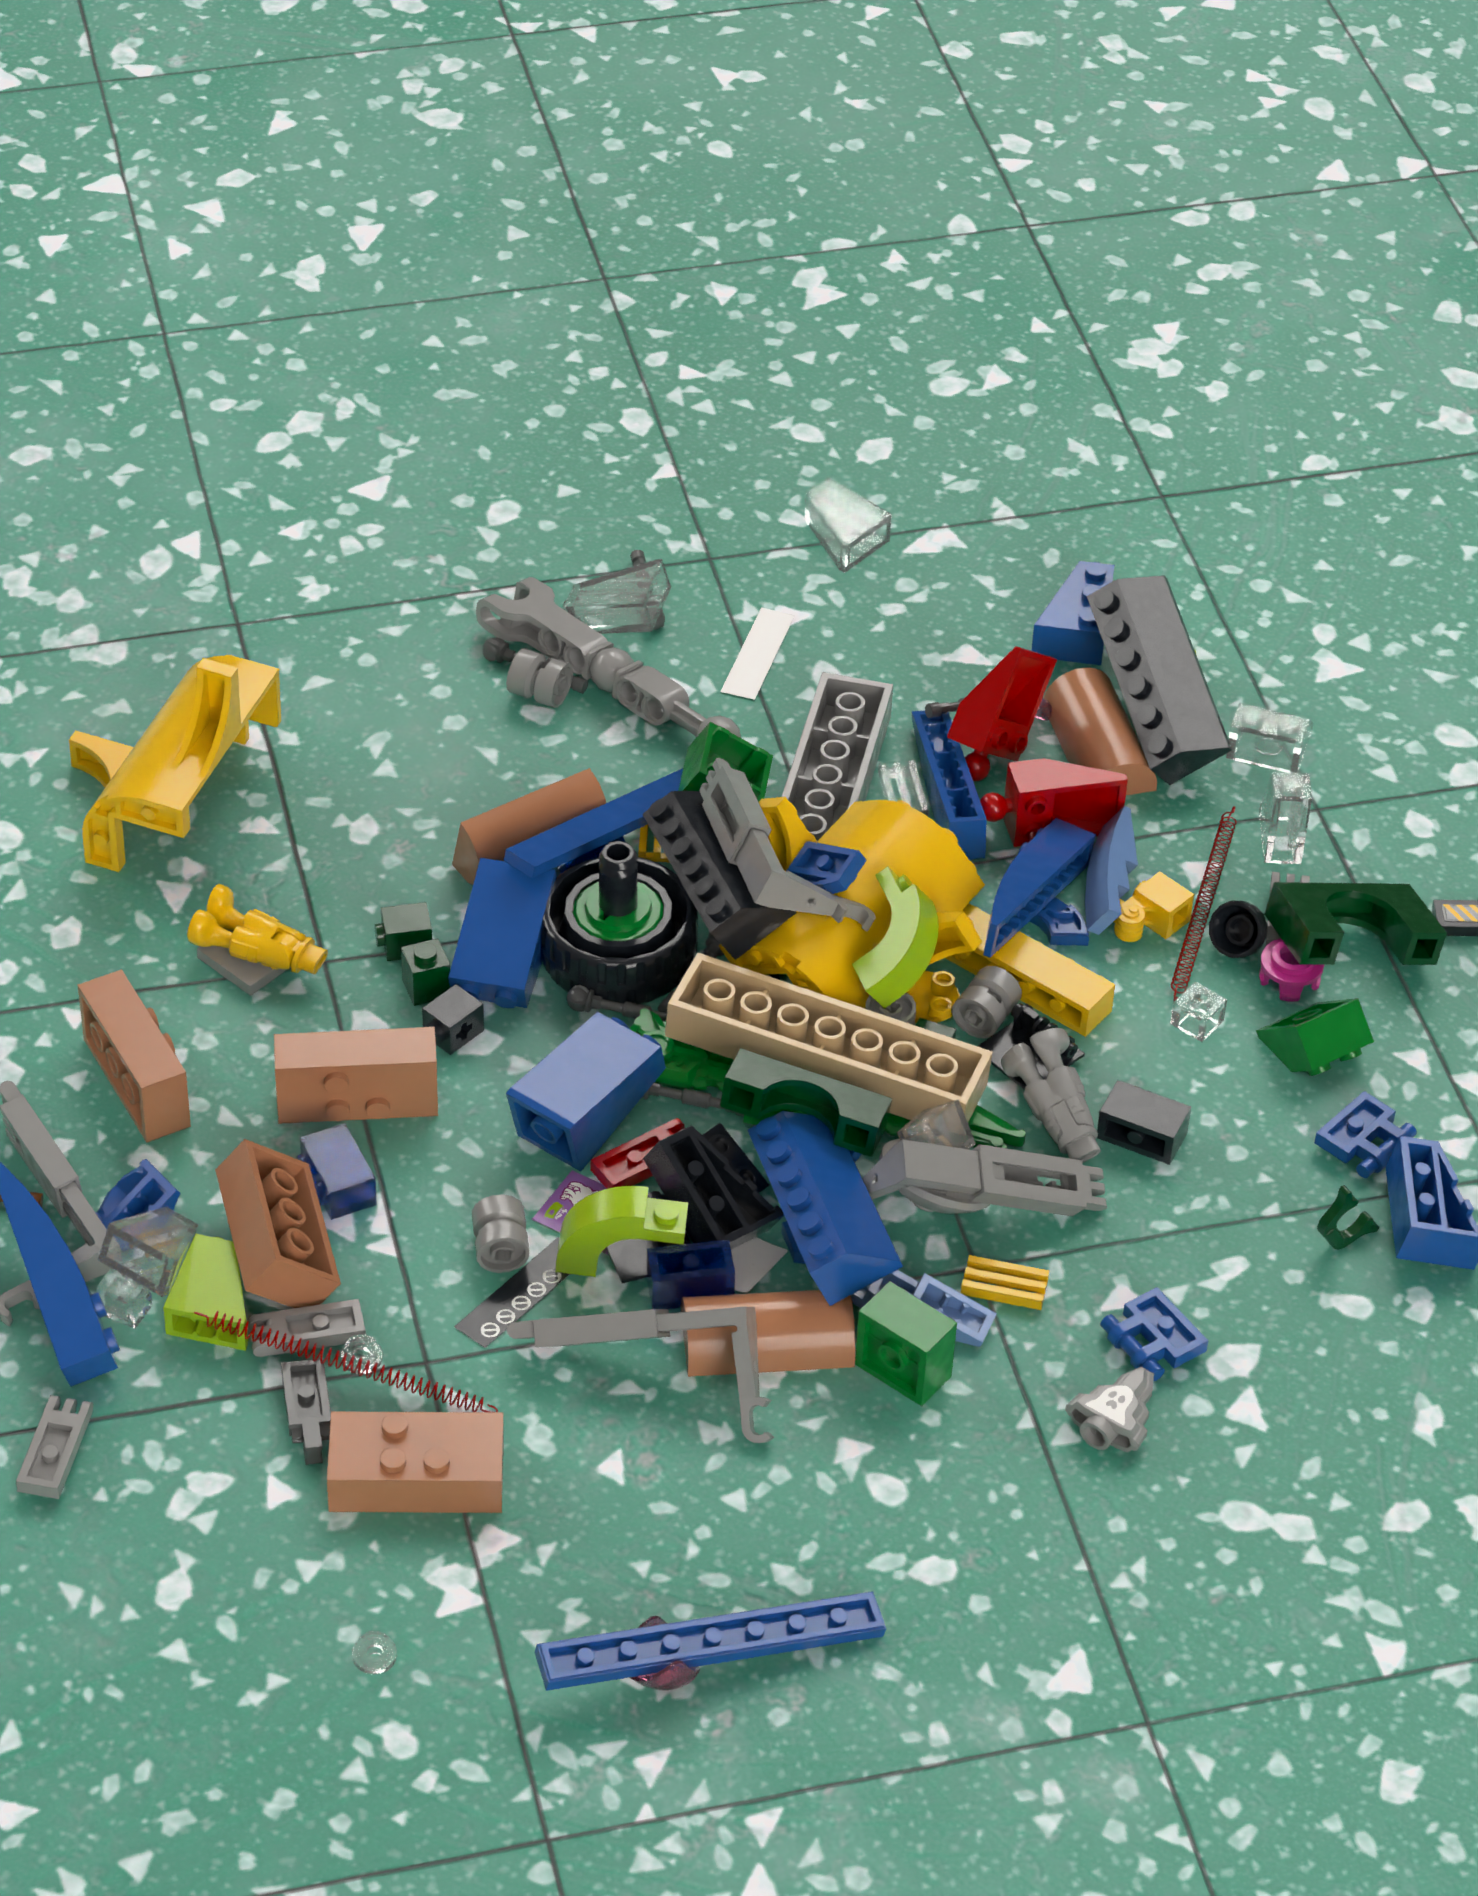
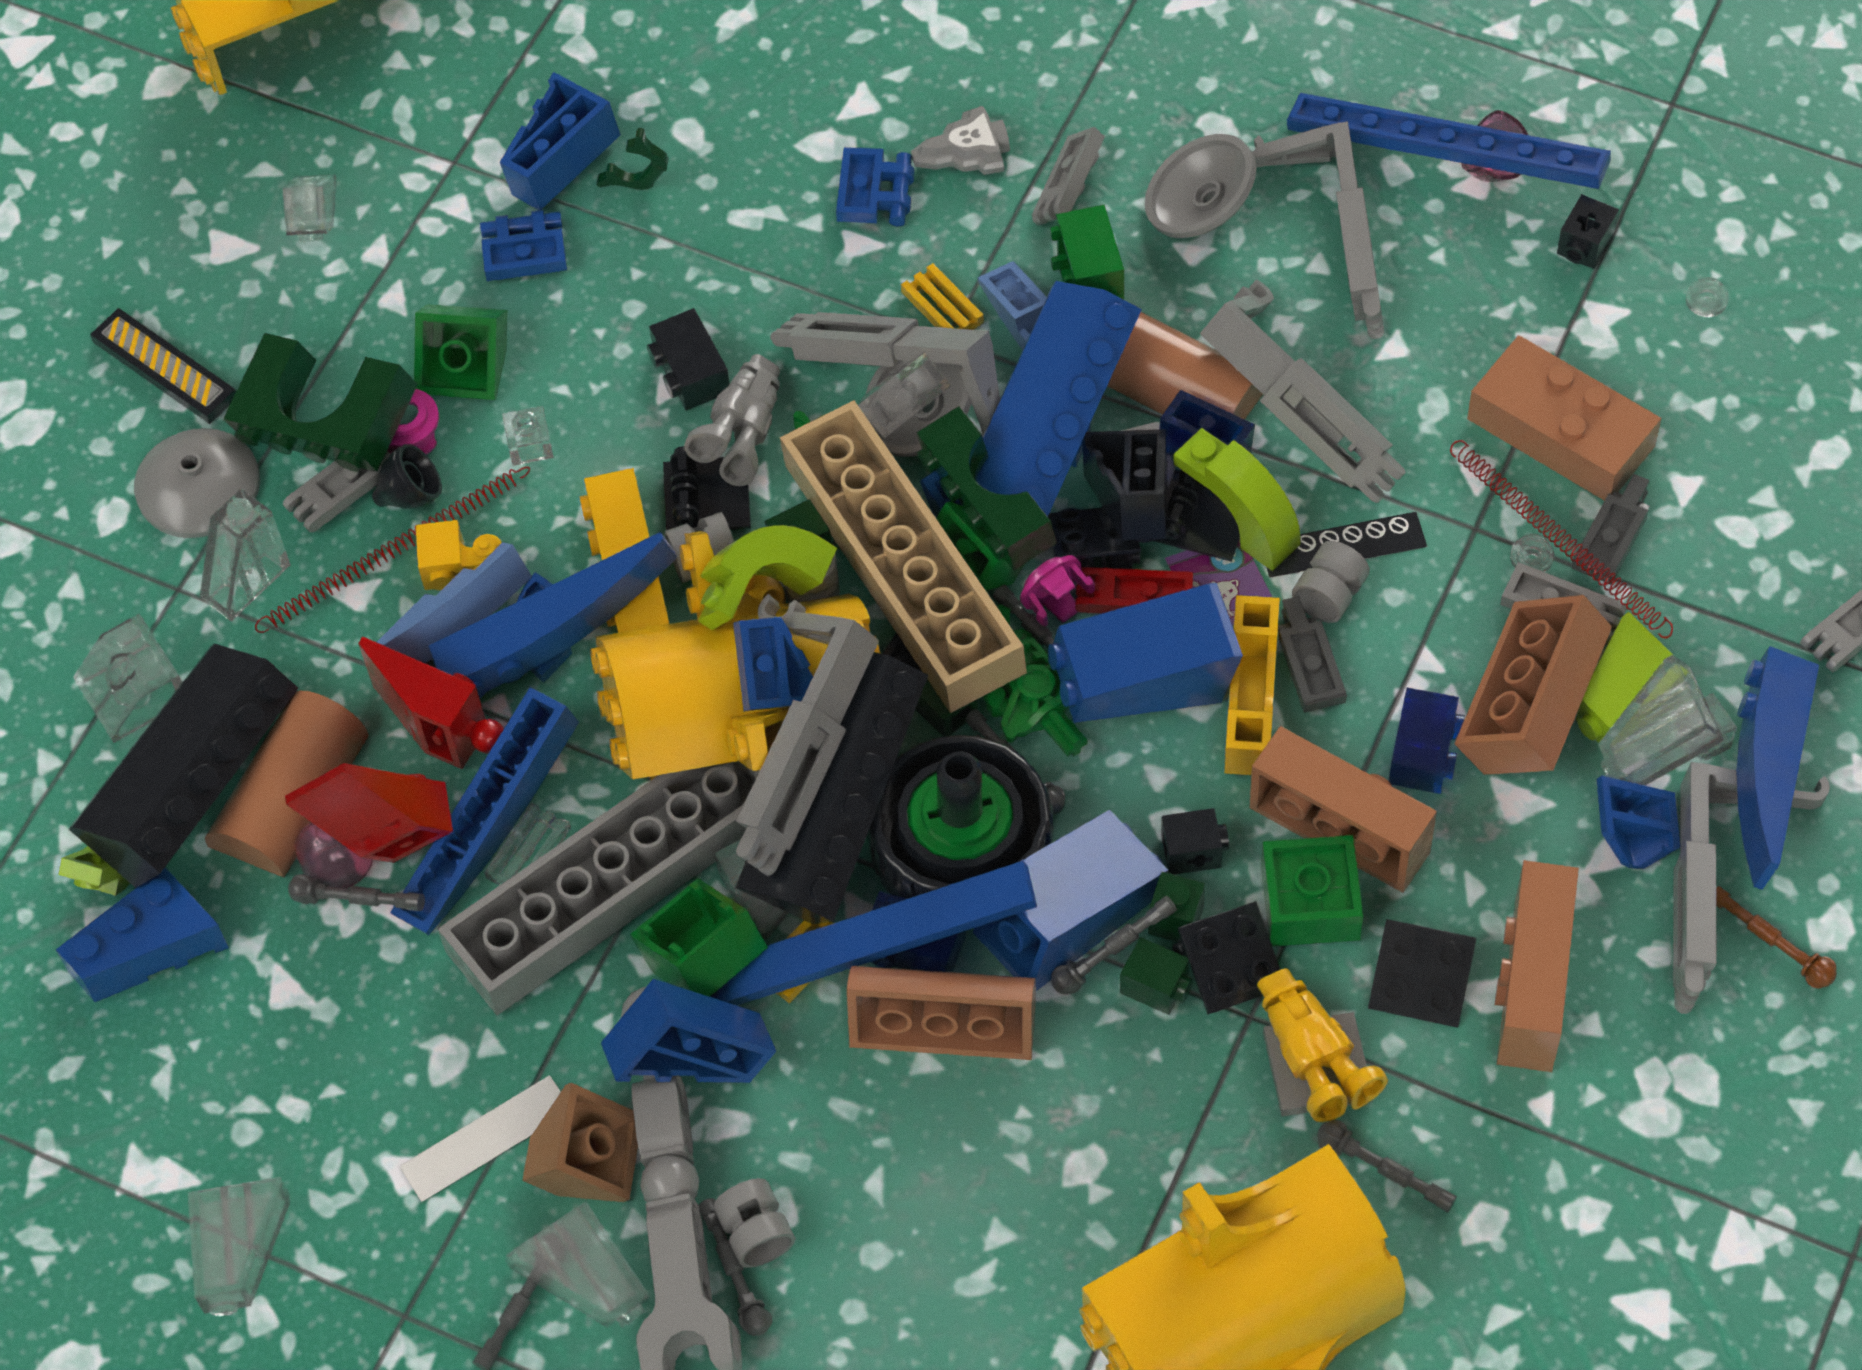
camera: 135 degrees left, 15 degrees up
none -> light grey dish [134,428,260,538]
none -> medium nougat slope [522,1083,638,1202]
none -> blue wedge [601,979,776,1083]
none -> dark pink piece [1020,555,1095,626]
none -> light grey hinge [1032,127,1105,225]
none -> dark grey piece [1051,896,1177,995]
none -> light grey dish [1145,134,1256,238]
none -> black hinge [1172,901,1280,1015]
none -> yellow arch [1224,595,1280,775]
none -> light grey hinge [1252,121,1384,339]
none -> green container [1261,835,1363,947]
none -> dark grey hinge [1278,596,1347,713]
none -> dark grey piece [1317,1120,1457,1212]
none -> black hinge [1368,919,1477,1028]
none -> black brick [1557,194,1619,269]

